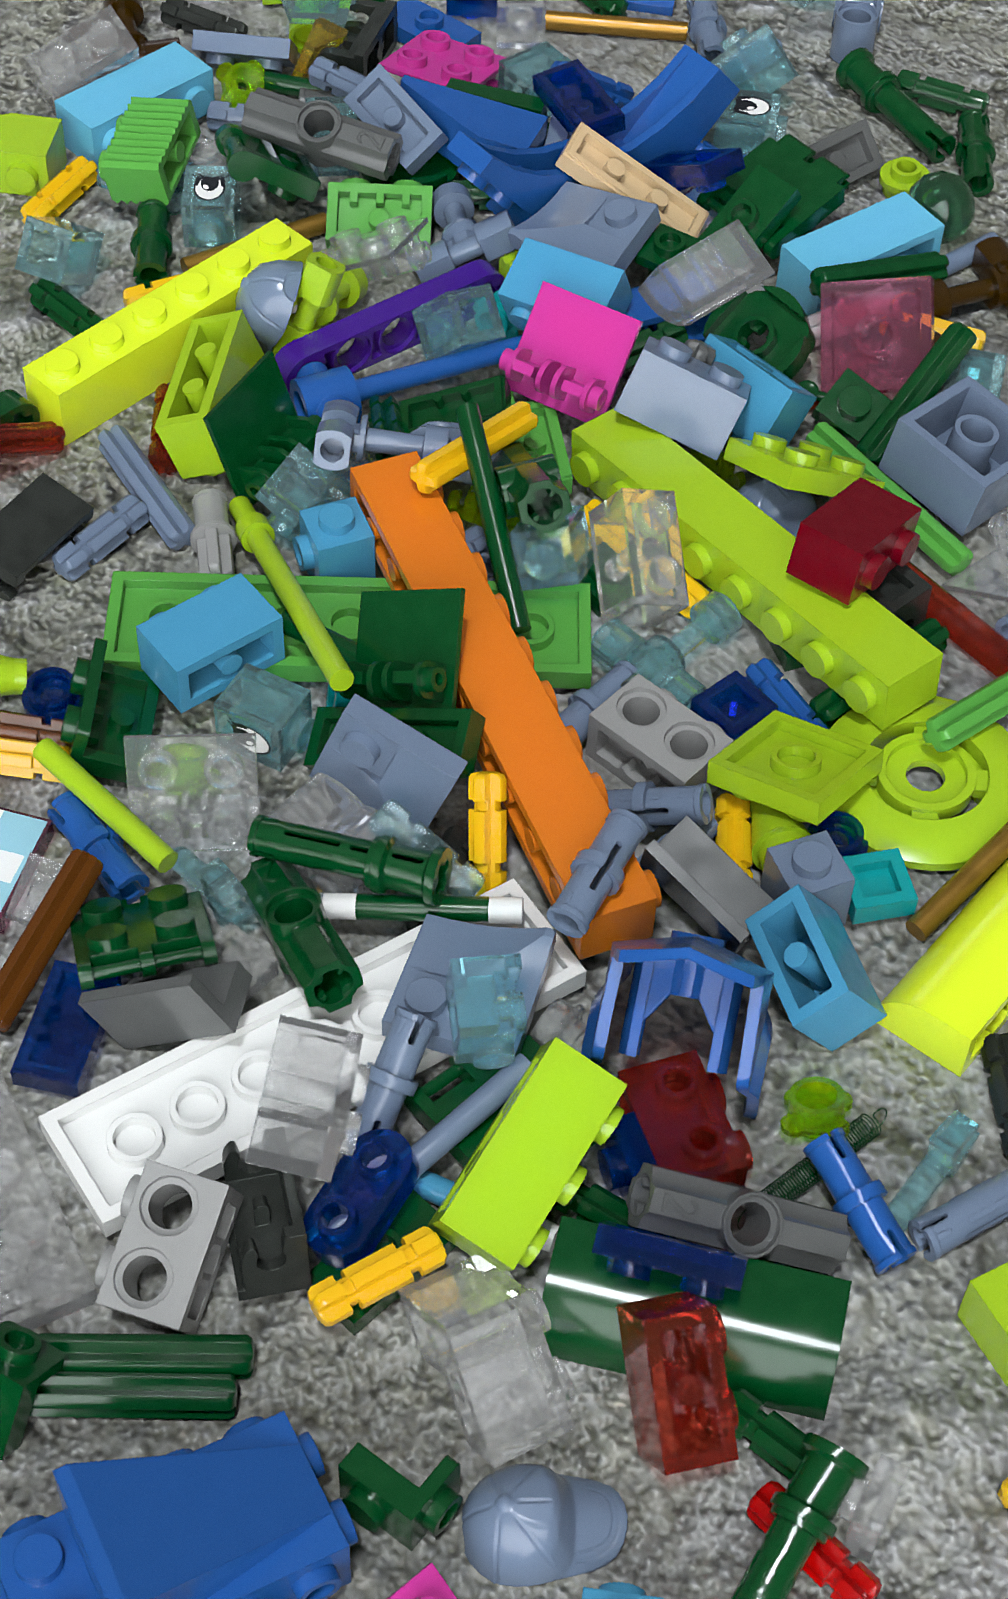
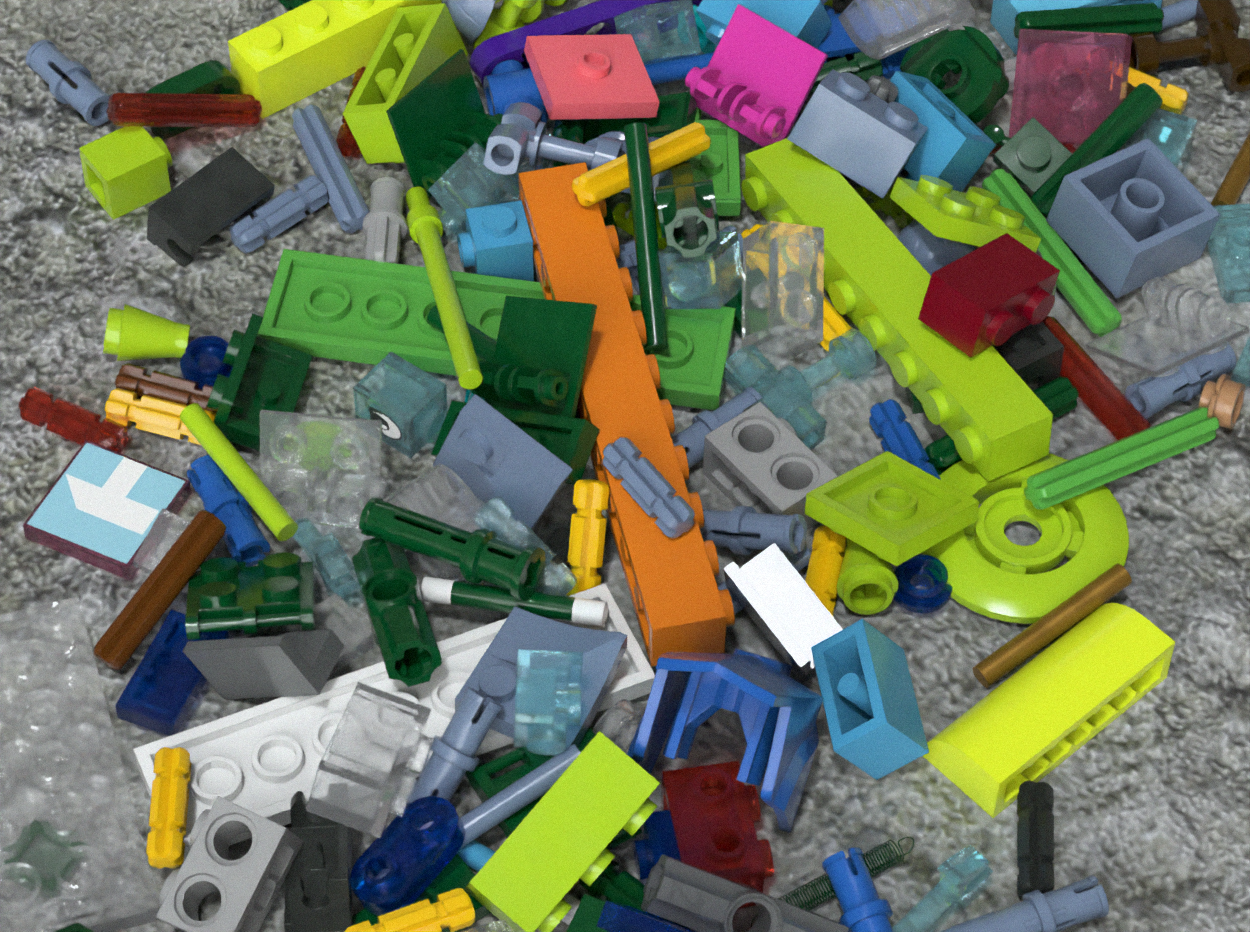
camera: 10 degrees right, 0 degrees up
dark azure brick [136,573,285,714] -> none
sand blue pin [546,808,648,938] -> none
clear blue plate [690,670,779,741] -> none
sand blue brick [760,830,855,926] -> none
clear neon green plate [780,1076,853,1140] -> none
teal plate [842,848,919,925] -> none
none -> yellow axle [146,747,192,869]
none -> coral plate [524,34,660,120]
none -> sand blue axle [603,437,695,538]

